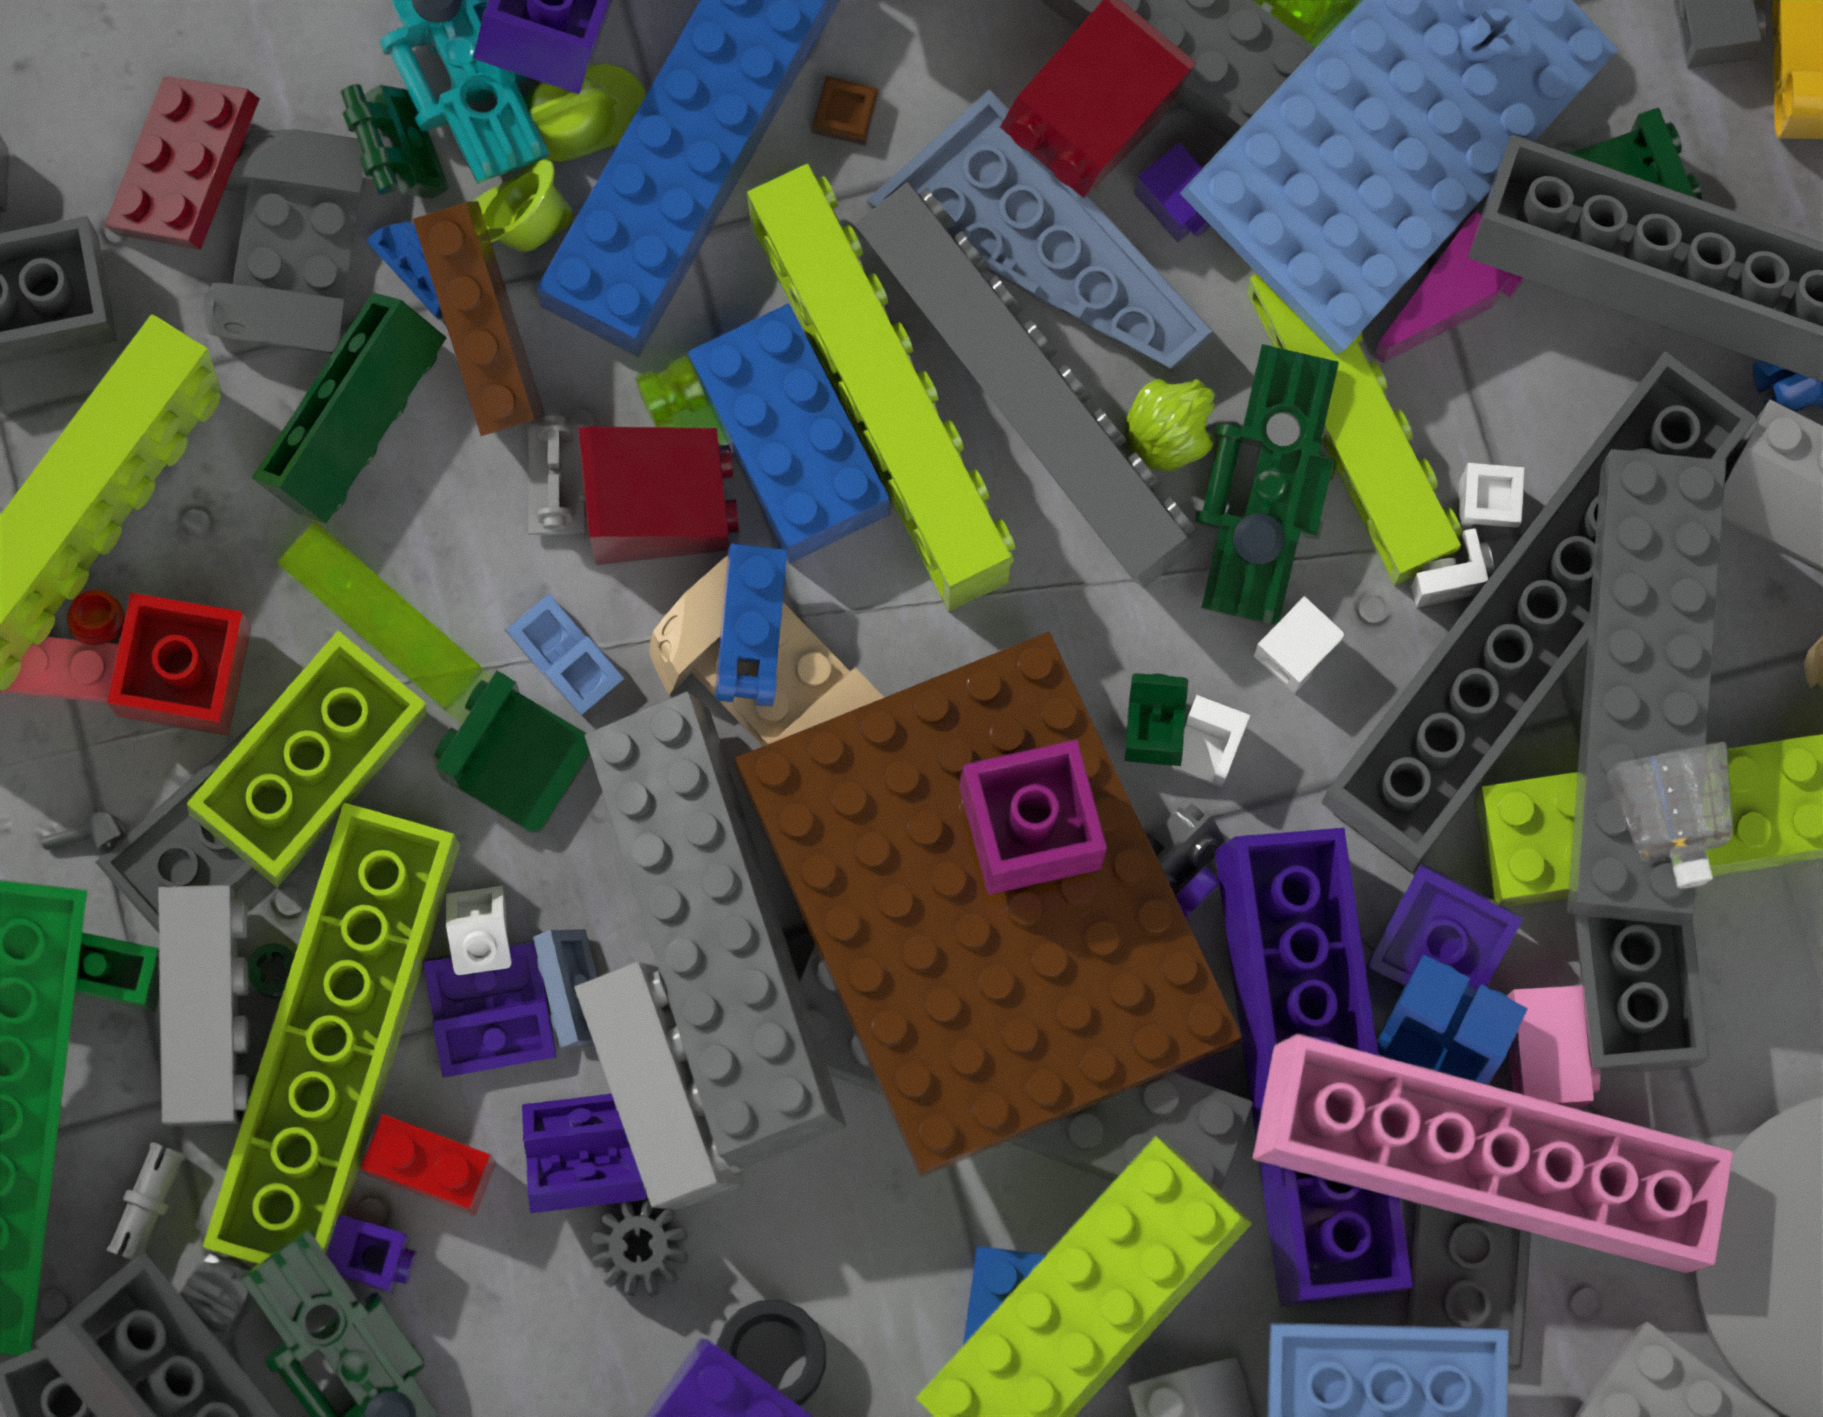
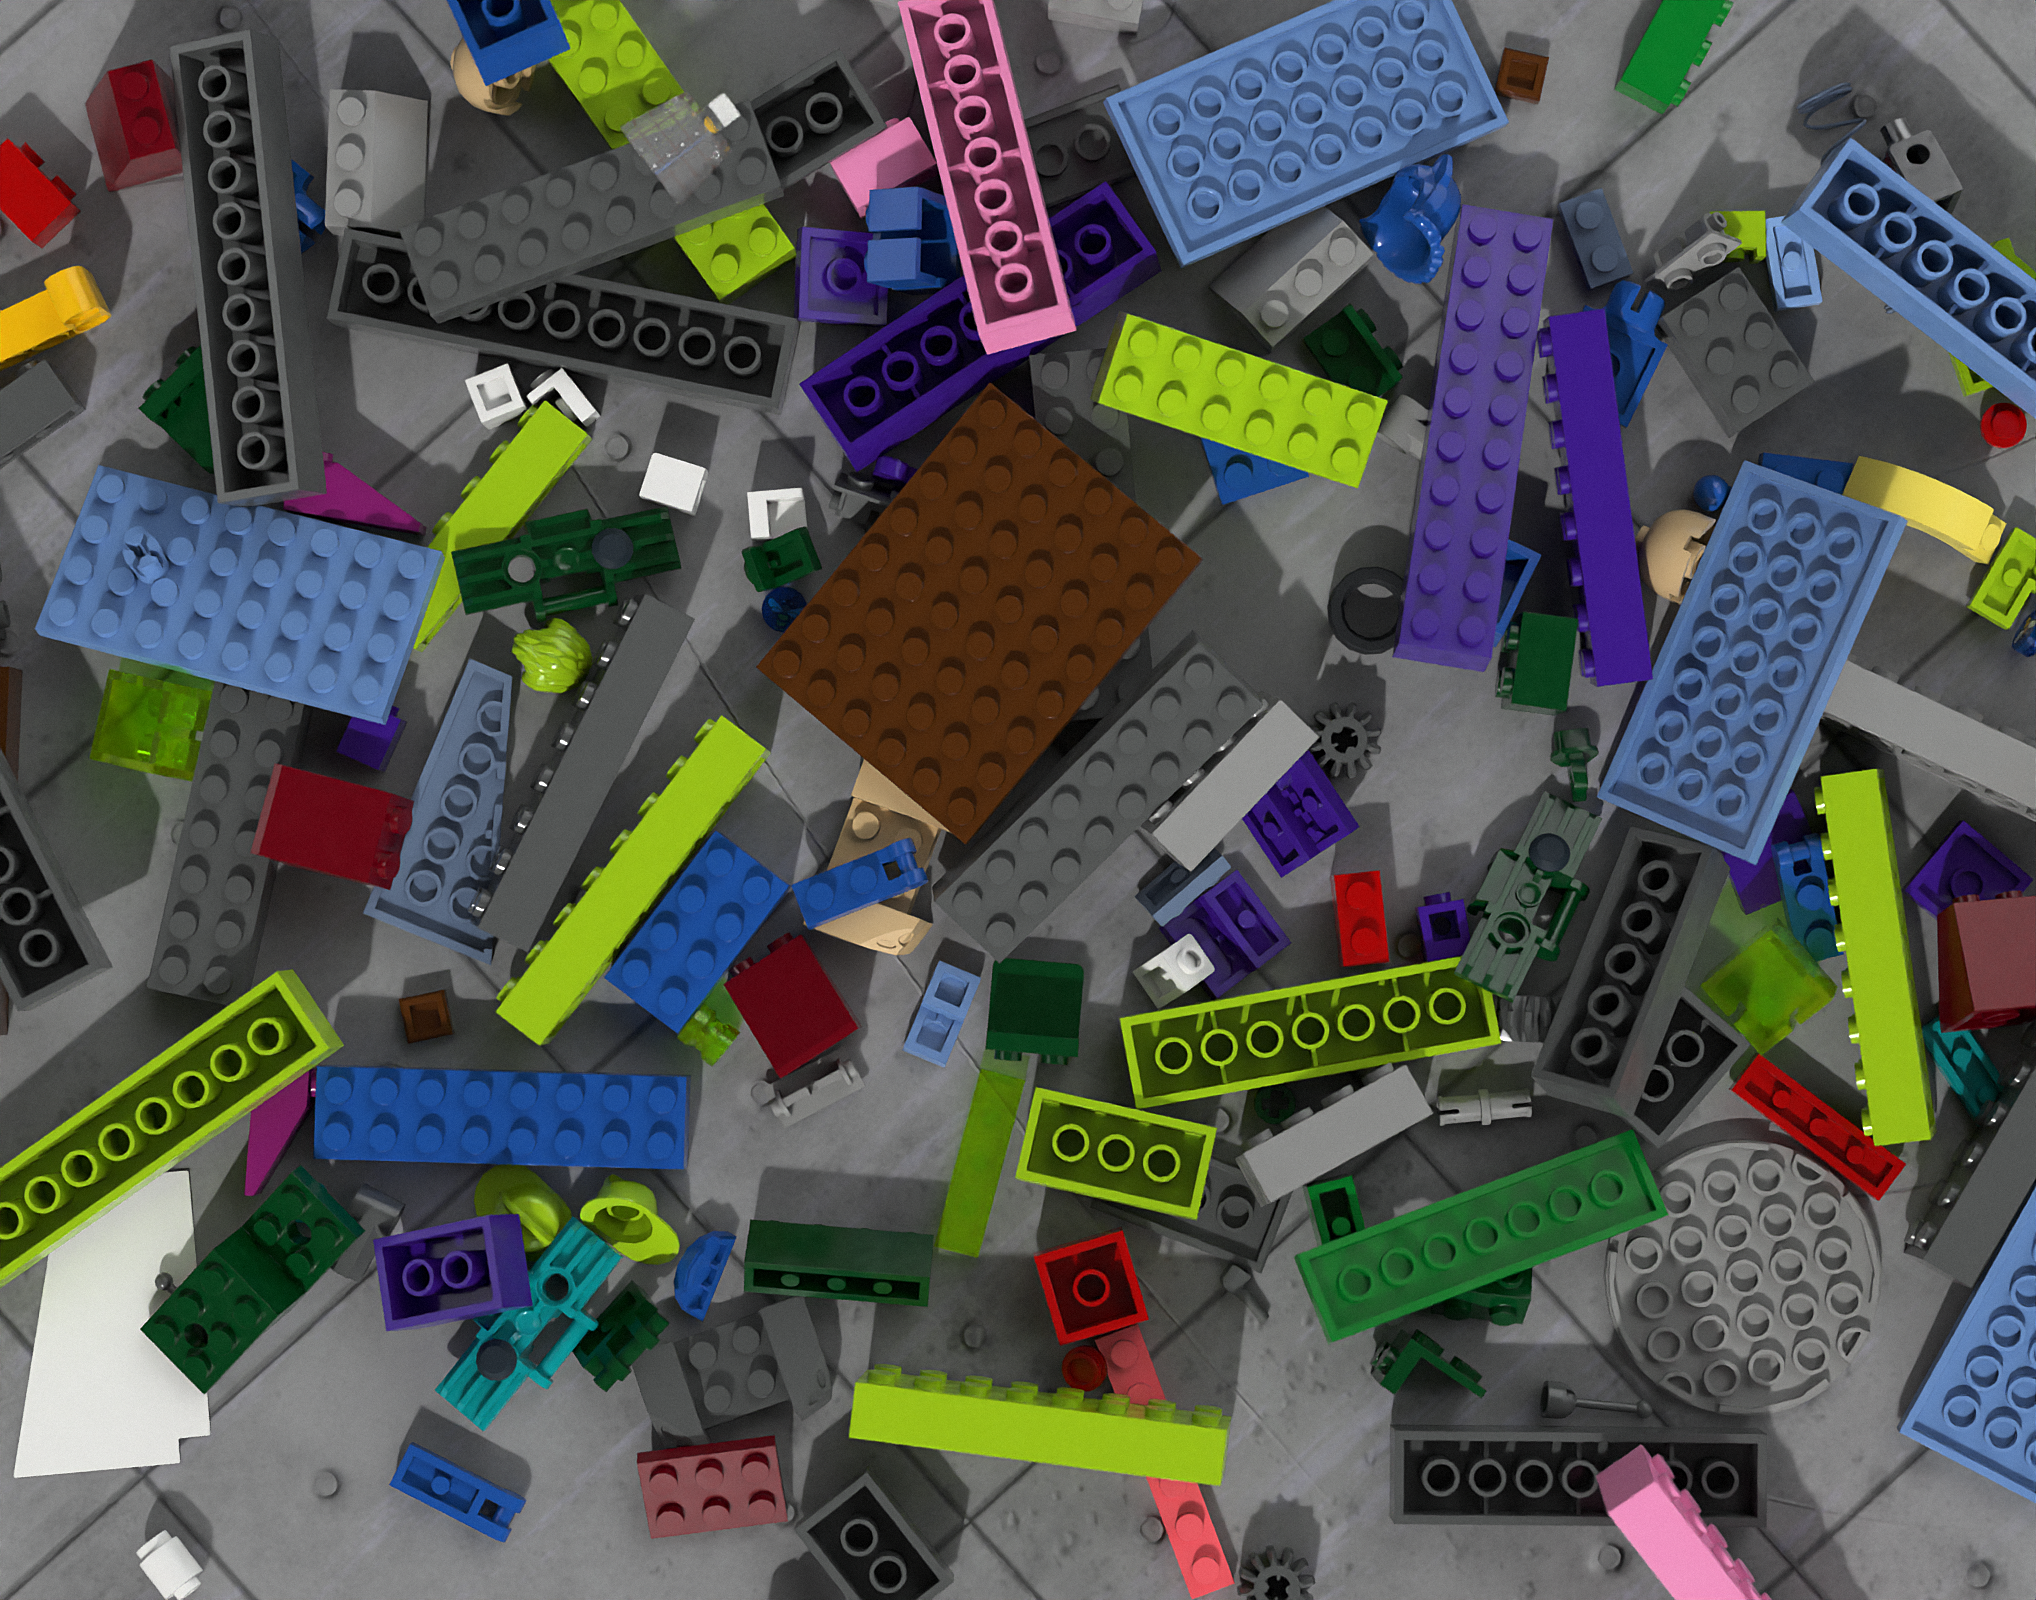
camera: 115 degrees left, 10 degrees up
reddish brown brick [413,201,546,436] -> none
magenta brick [959,740,1107,895] -> none
none -> clear blue tile [762,587,807,633]

